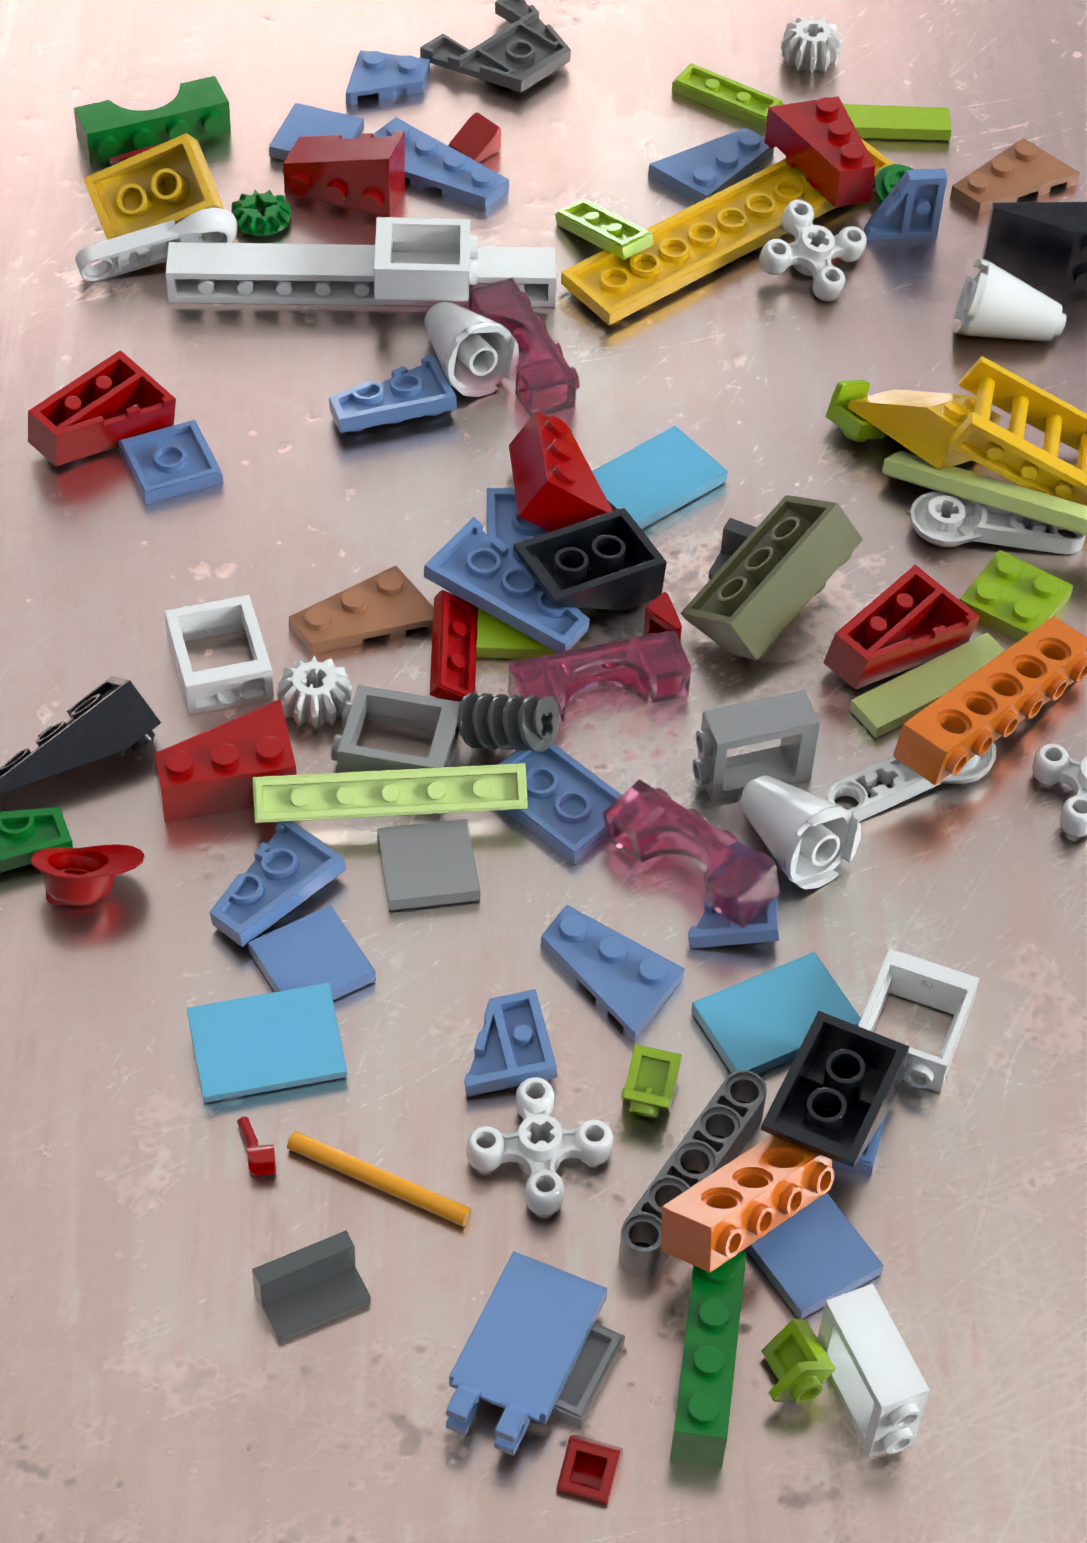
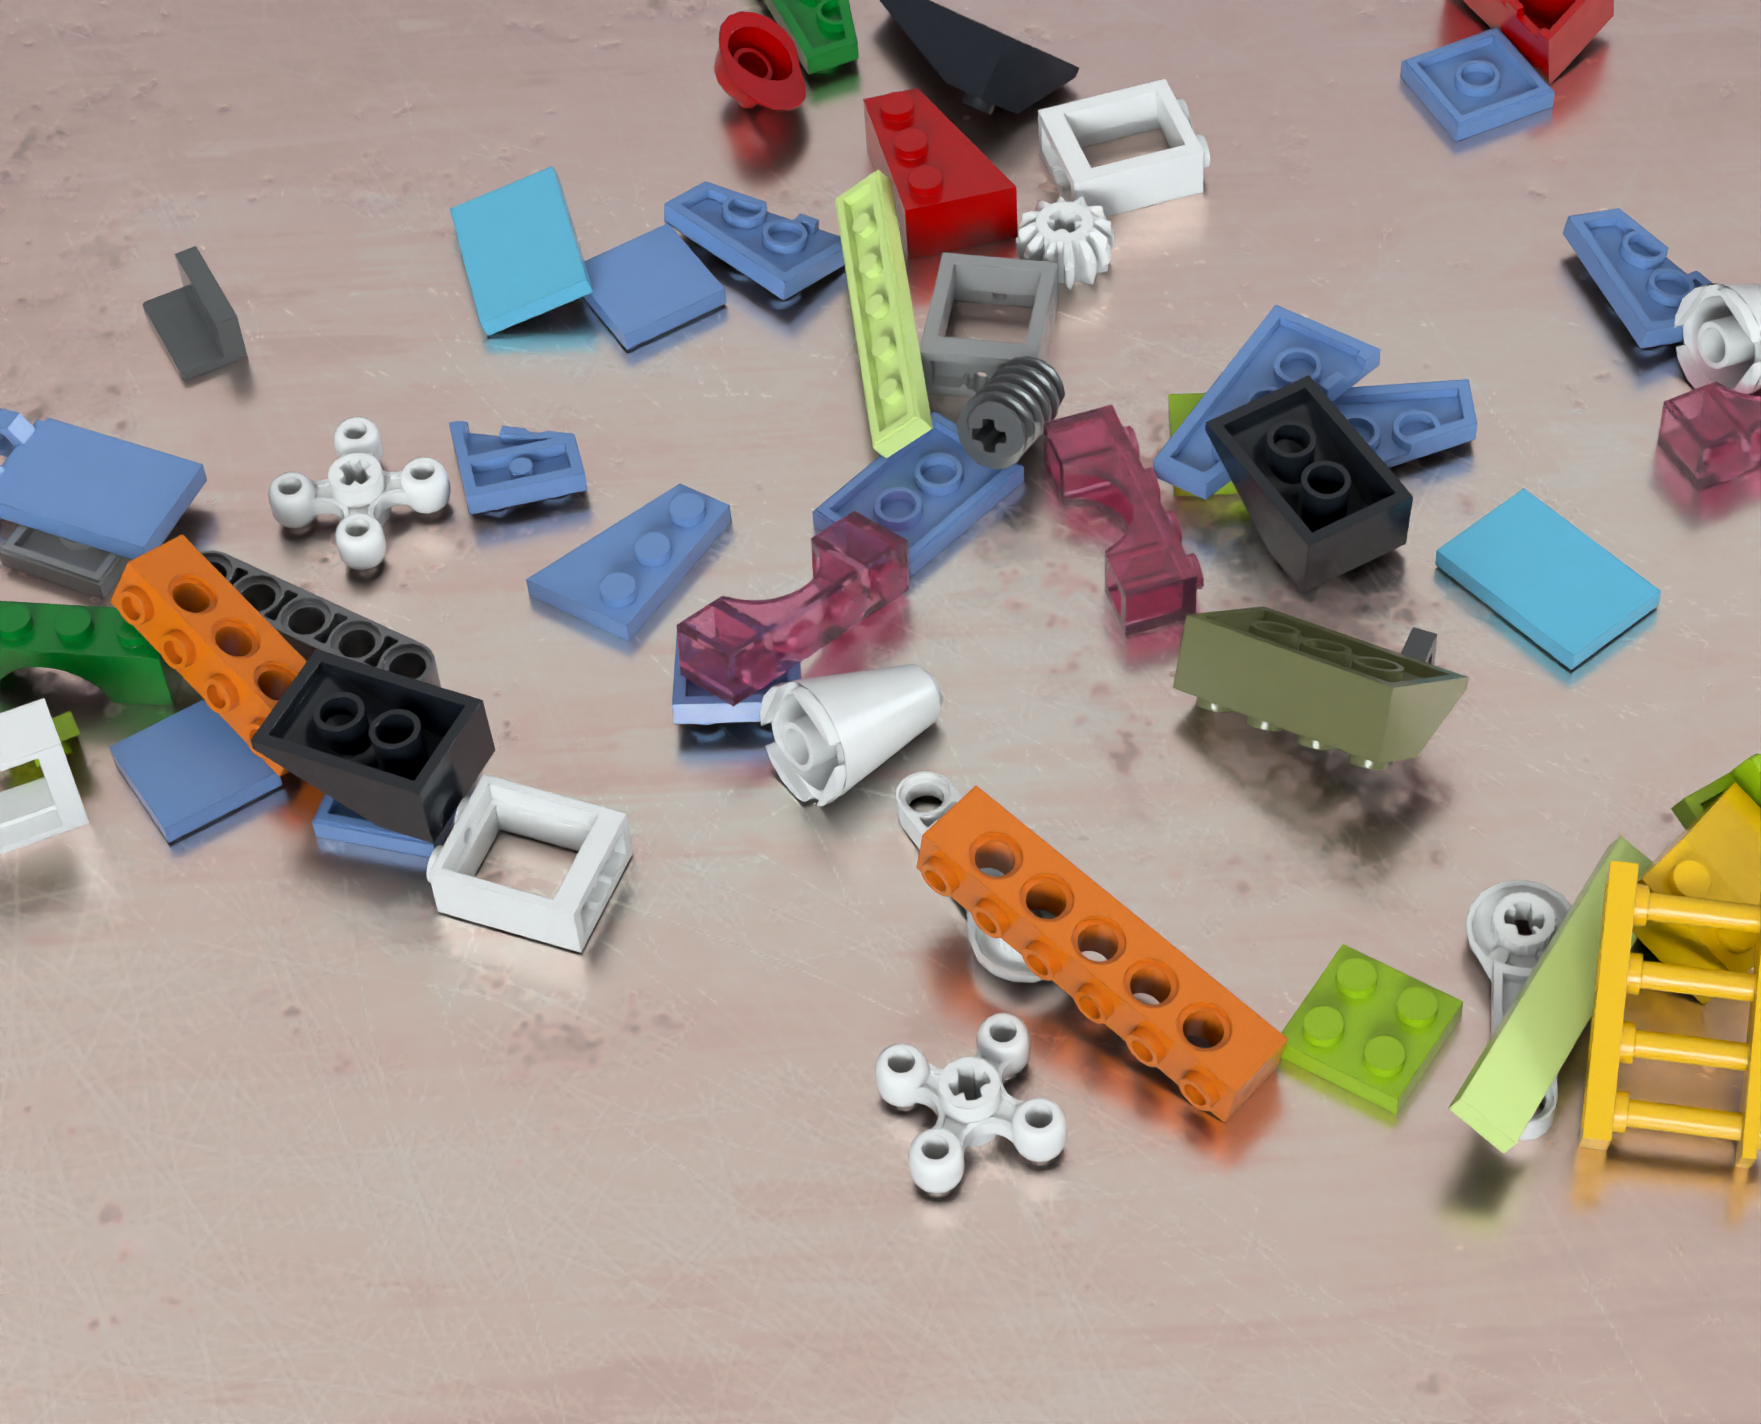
camera: 95 degrees right, 0 degrees up
red hand [237,1116,276,1176] -> none
light orange bar [287,1131,472,1227] -> none
nougat wing [288,565,434,655] -> none
light grey tile [377,819,481,910] -> none
red tile [429,589,478,702] -> none
red wedge [509,410,612,532] -> none
lime bracket [620,1044,682,1118] -> none
red slope [643,592,682,657] -> none
medium azure tile [691,952,861,1074] -> none
light grey window [692,690,820,801] -> none
red wedge [823,564,980,690] -> none
yellowish green tile [849,632,1005,738] -> none

